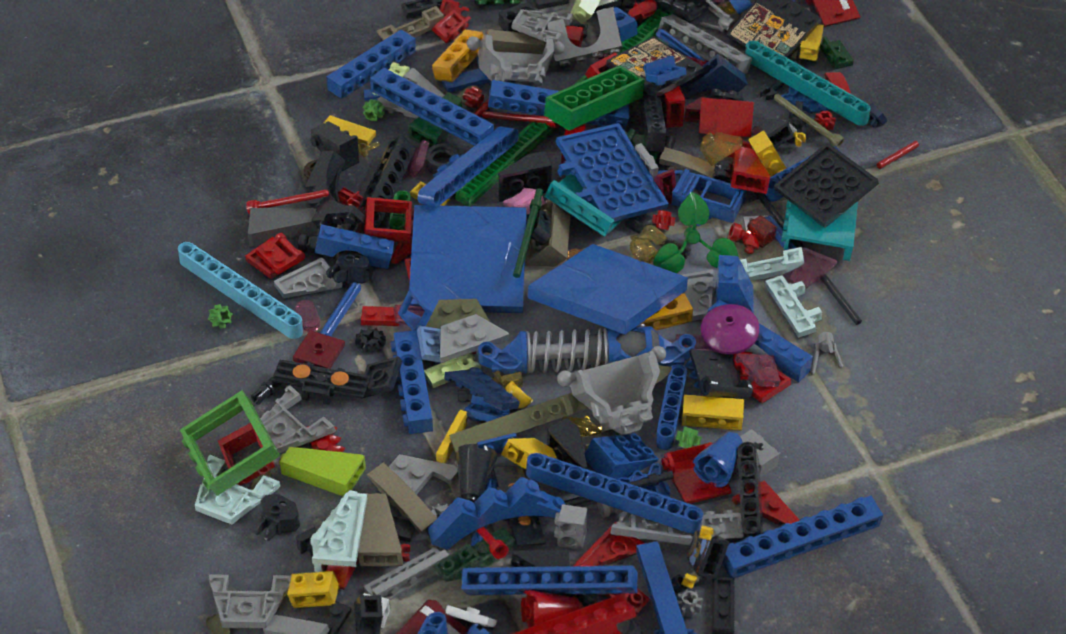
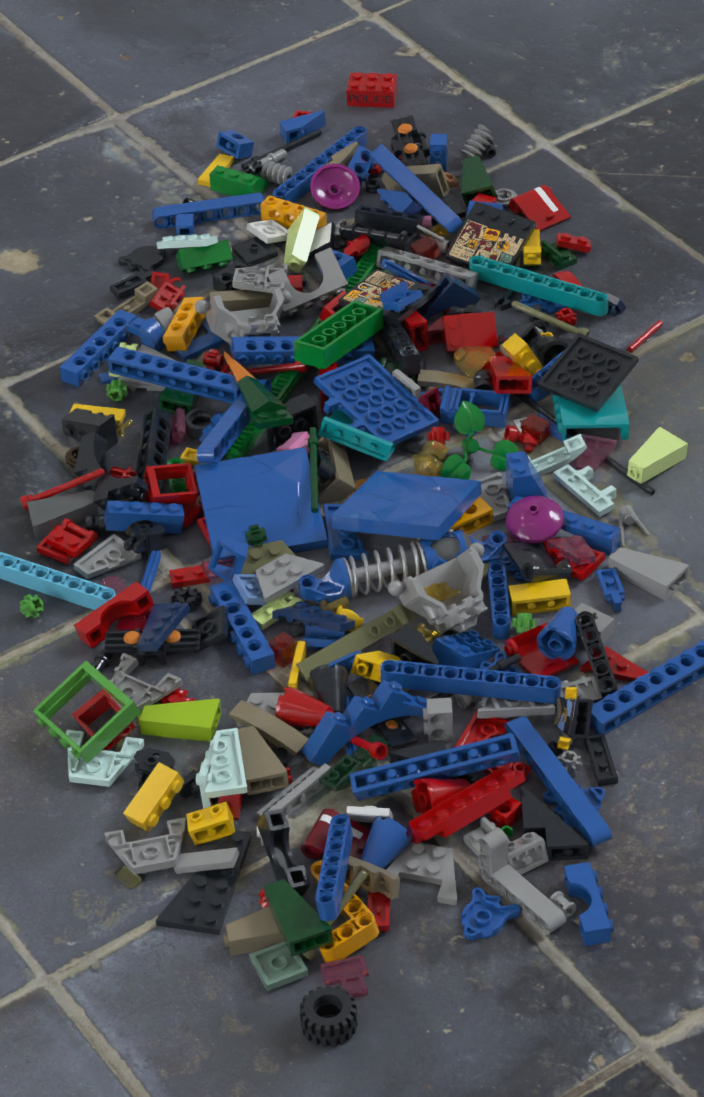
camera: 10 degrees left, 5 degrees down
none -> red arch [74,582,155,648]
none -> yellow brick [123,762,185,832]
none -> blue brick [127,317,166,352]
none -> dark blue wing [137,602,190,651]
none -> light grey slope [155,307,174,332]
none -> dark green plate [224,351,293,430]
none -> dark green gear [245,524,267,548]
none -> clear red brick [269,631,297,668]
none -> red cone [275,686,335,727]
none -> blue wing [323,504,369,561]
none -> clear red brick [410,235,439,259]
none -> clear yellow slope [424,581,461,602]
none -> black helmet [534,335,568,367]
none -> red plate [555,233,591,253]
none -> blue hinge [596,568,625,612]
none -> light grey slope [608,547,689,601]
none -> yellowish green slope [627,427,688,484]

